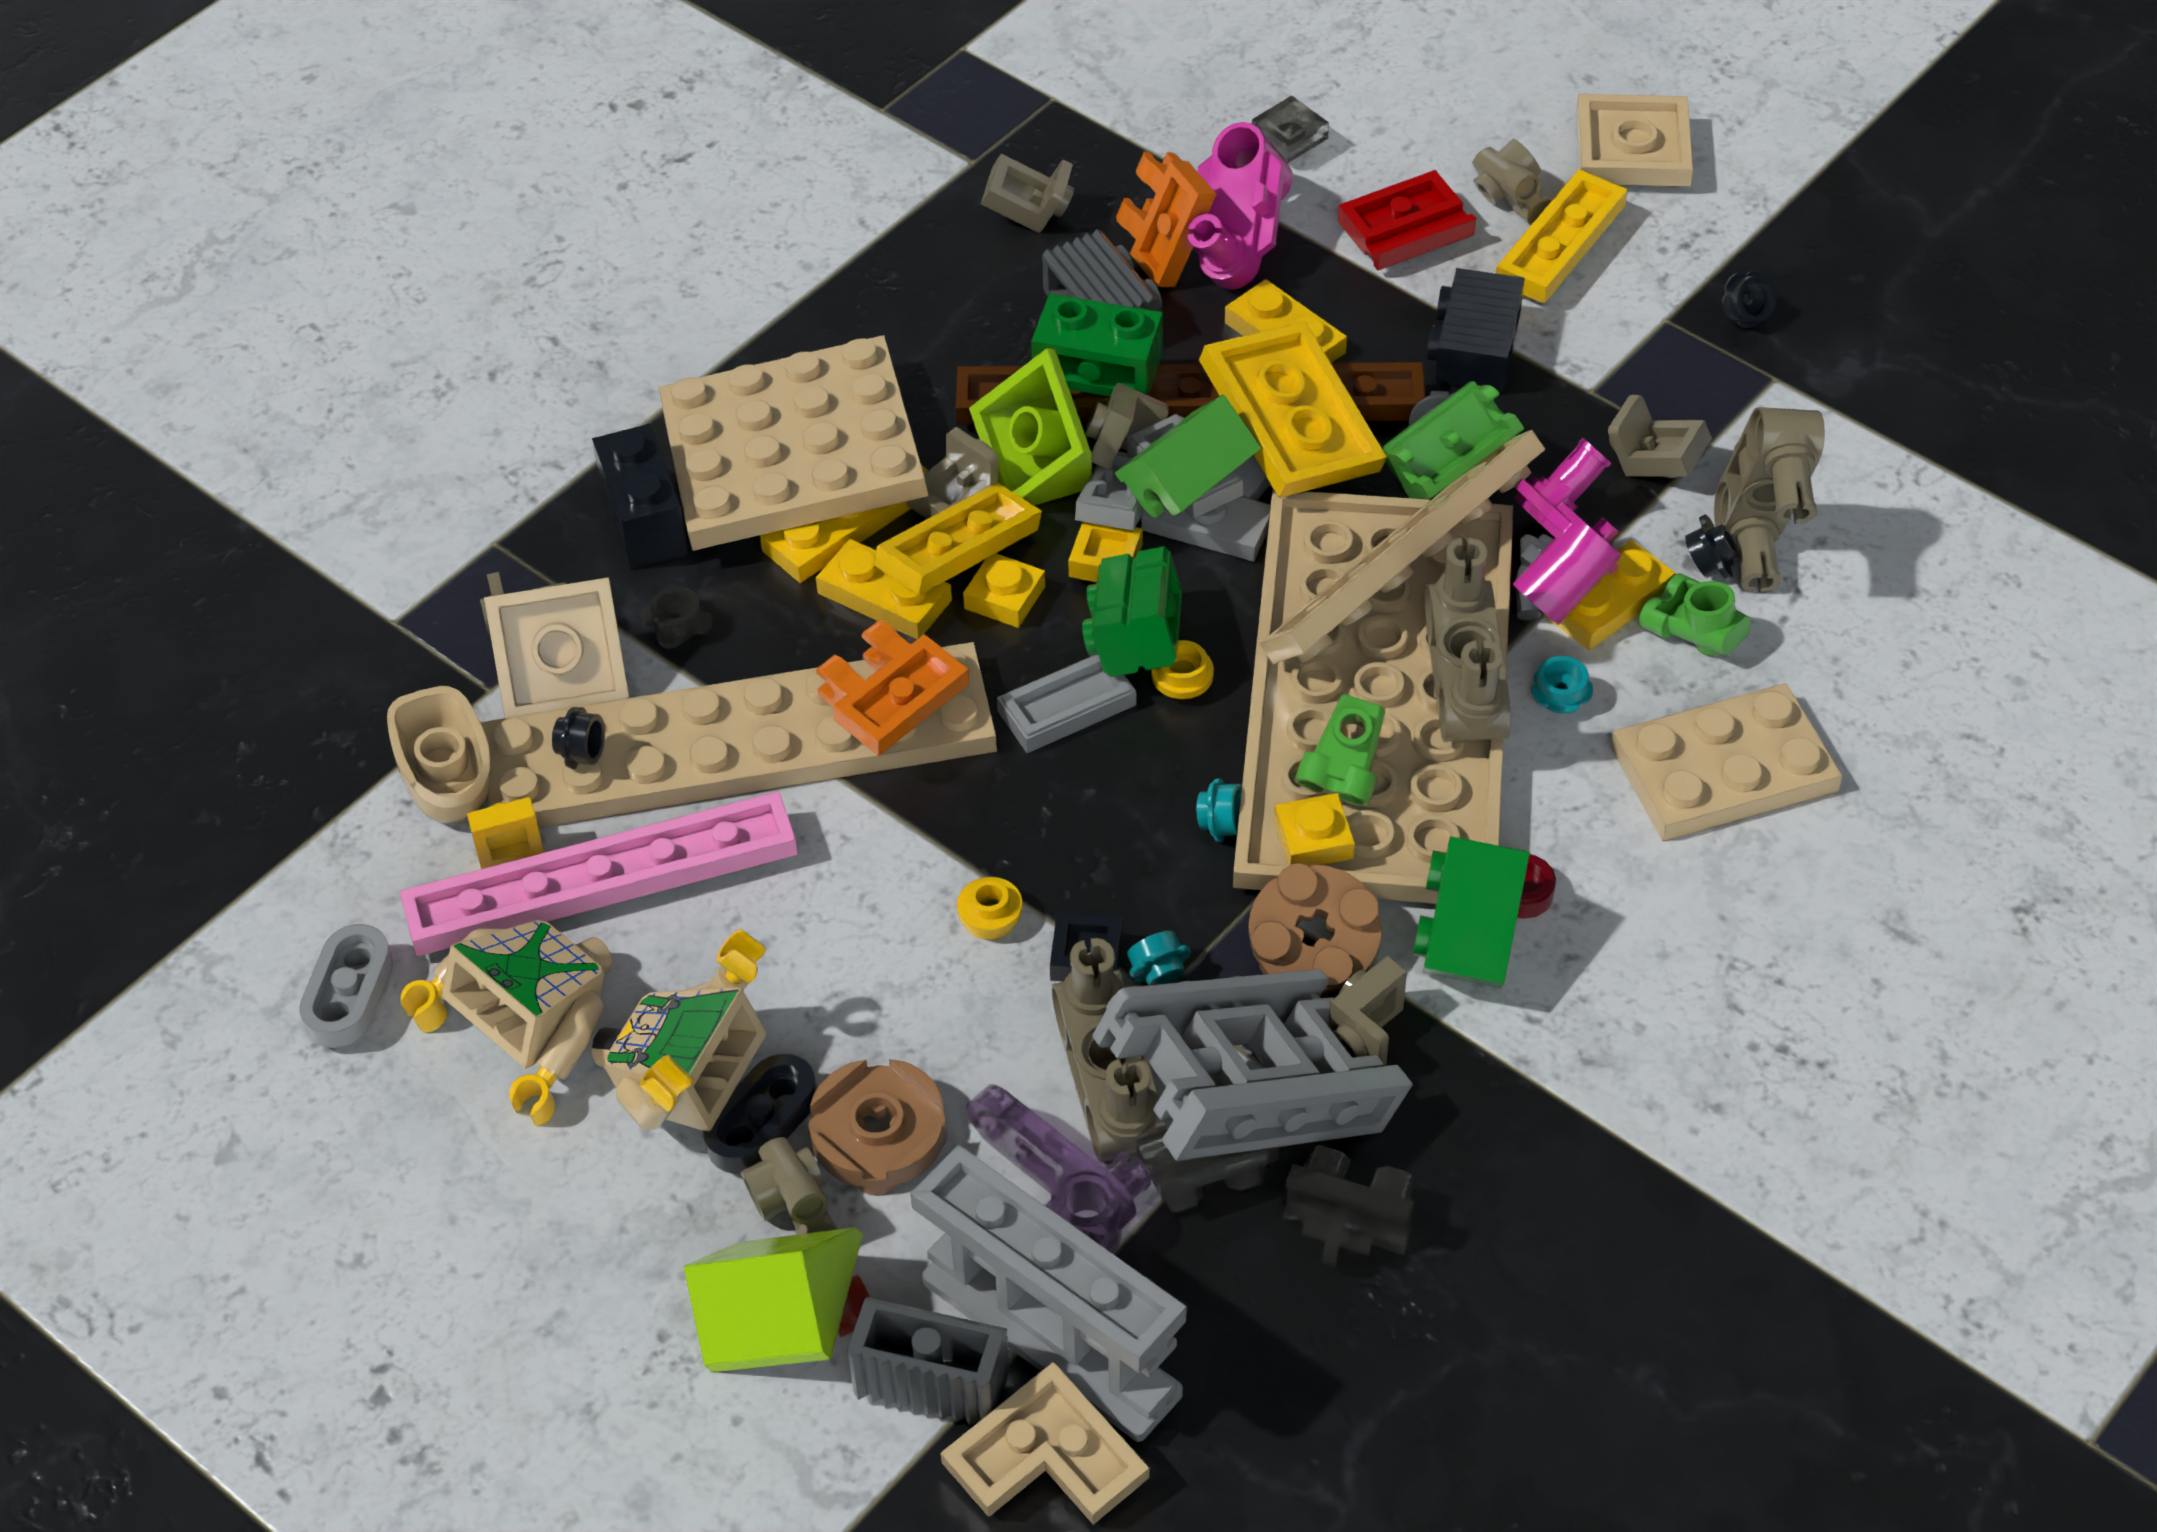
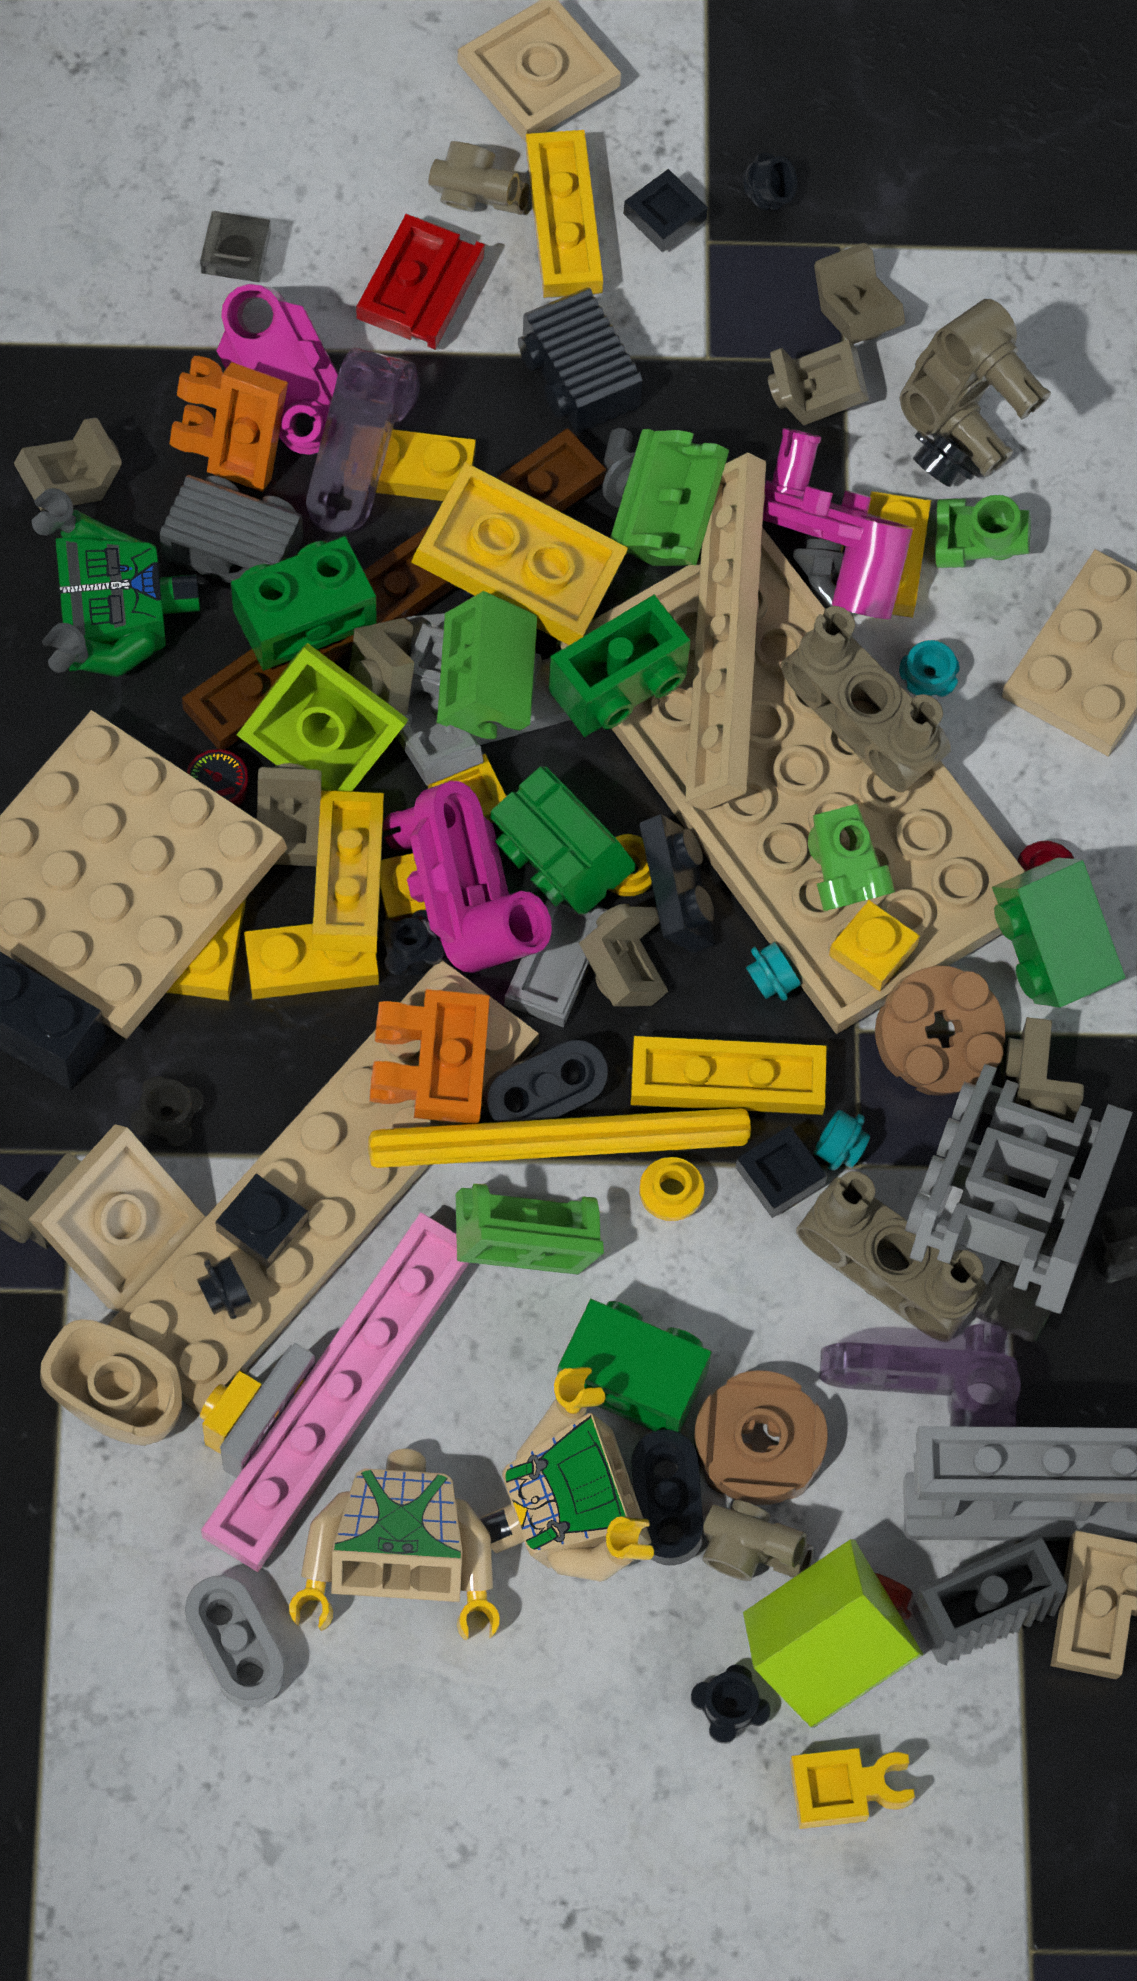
camera: 45 degrees left, 15 degrees up
none -> torso [32,488,200,677]
none -> black tile [187,749,249,807]
none -> black plate [215,1173,308,1269]
none -> light grey tile [220,1343,315,1478]
none -> clear purple piece [306,347,420,533]
none -> yellow axle [368,1108,751,1168]
none -> black plate [377,910,446,975]
none -> dark pink piece [382,781,552,972]
none -> bright green hinge [455,1183,604,1275]
none -> black plate [482,1040,608,1123]
none -> green brick [549,594,691,737]
none -> green brick [557,1298,712,1433]
none -> dark tan bracket [579,904,668,1006]
none -> black plate [623,169,708,253]
none -> yellow plate [631,1036,826,1115]
none -> black plate [639,814,715,953]
none -> black plate [691,1665,771,1744]
none -> yellow plate [790,1748,915,1829]
none -> dark tan bracket [814,243,906,344]

